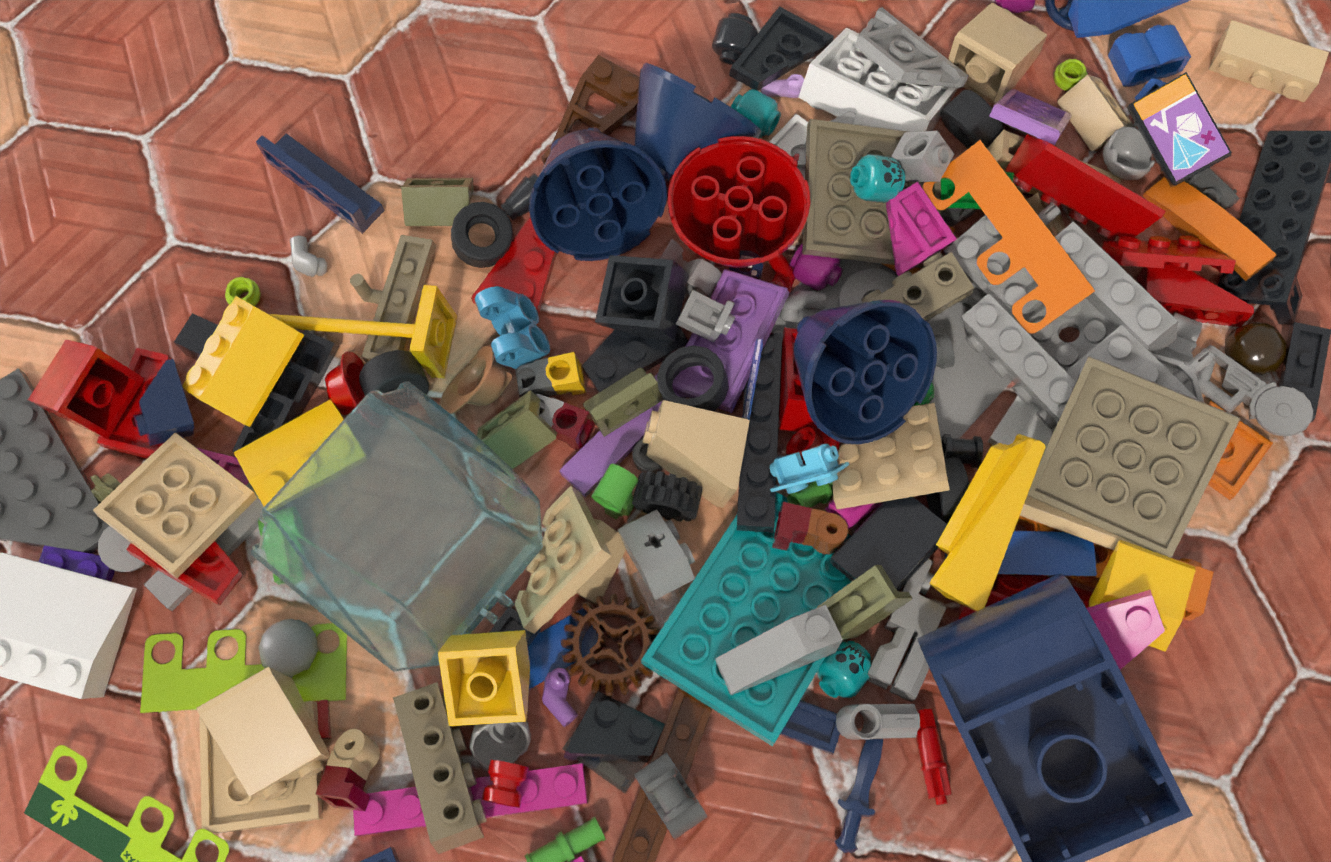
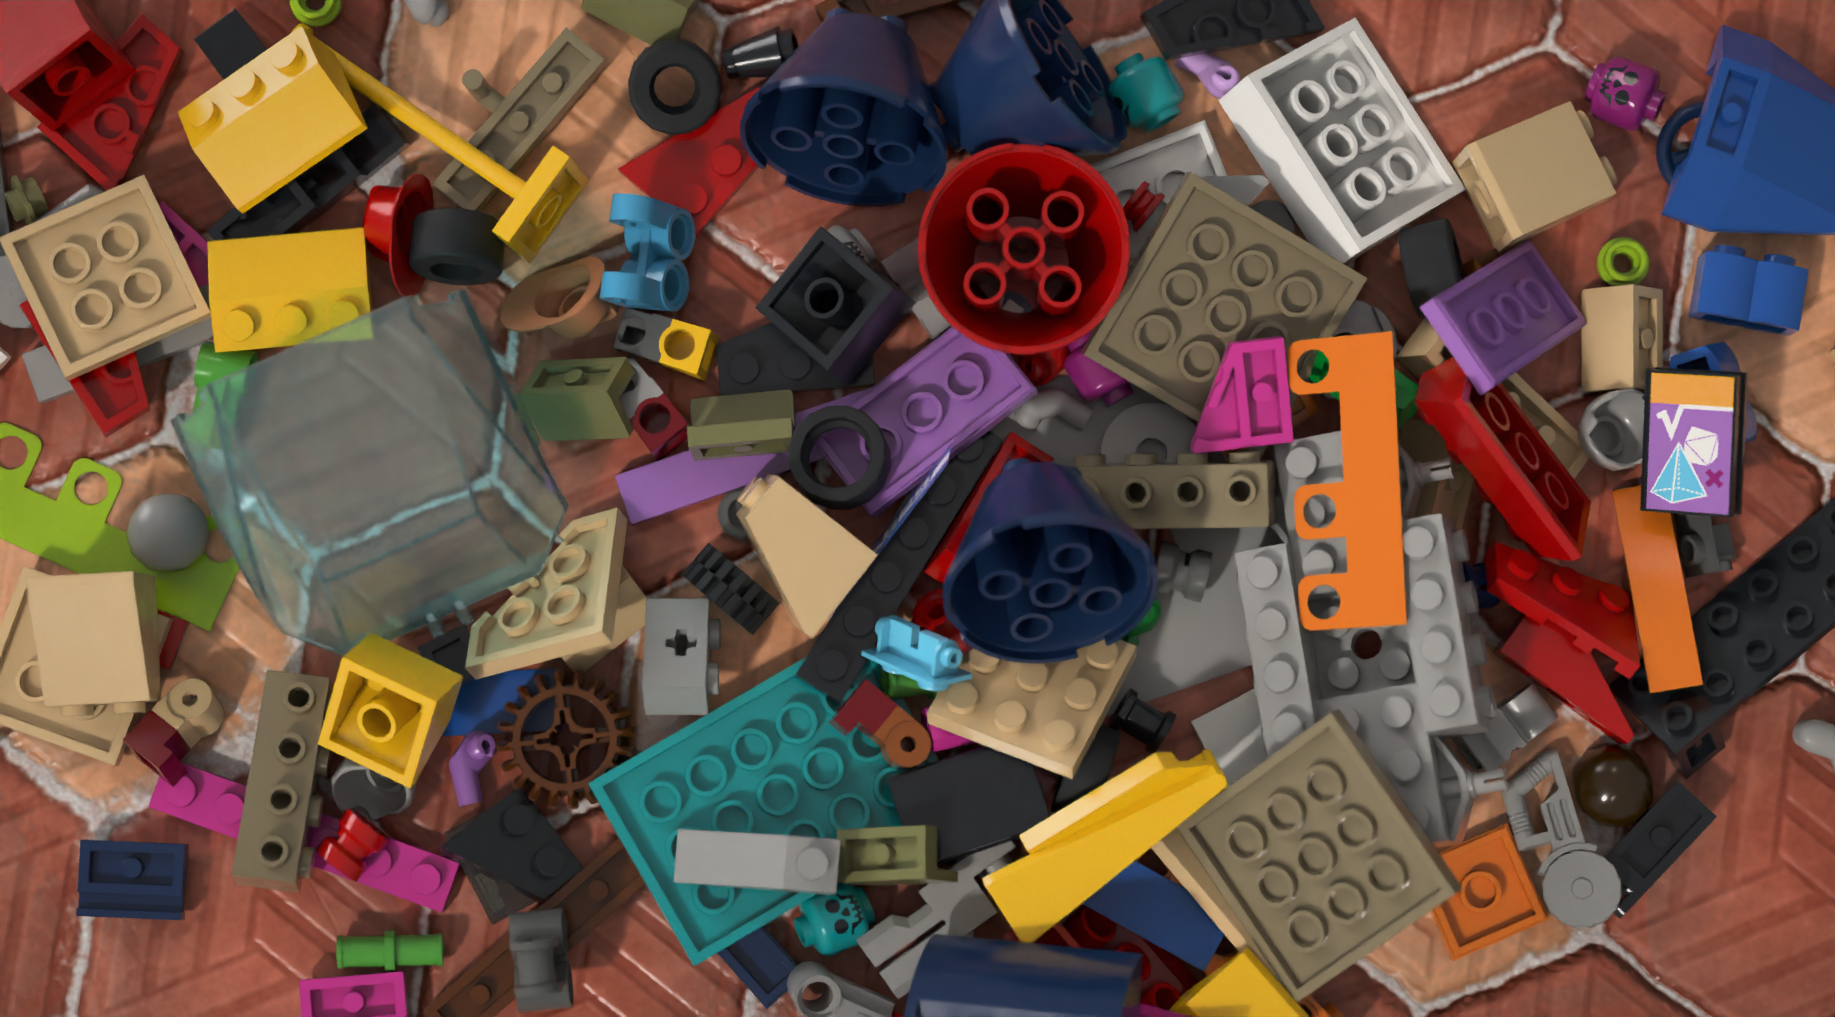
camera: 25 degrees right, 15 degrees up
dark blue slope [134,359,194,446] -> none
bright green piece [591,464,639,519] -> none
light grey bracket [676,290,735,343] -> none
teal head [850,154,905,203] -> none
light grey wing [855,7,968,88] -> none
light grey brick [891,131,954,182] -> none

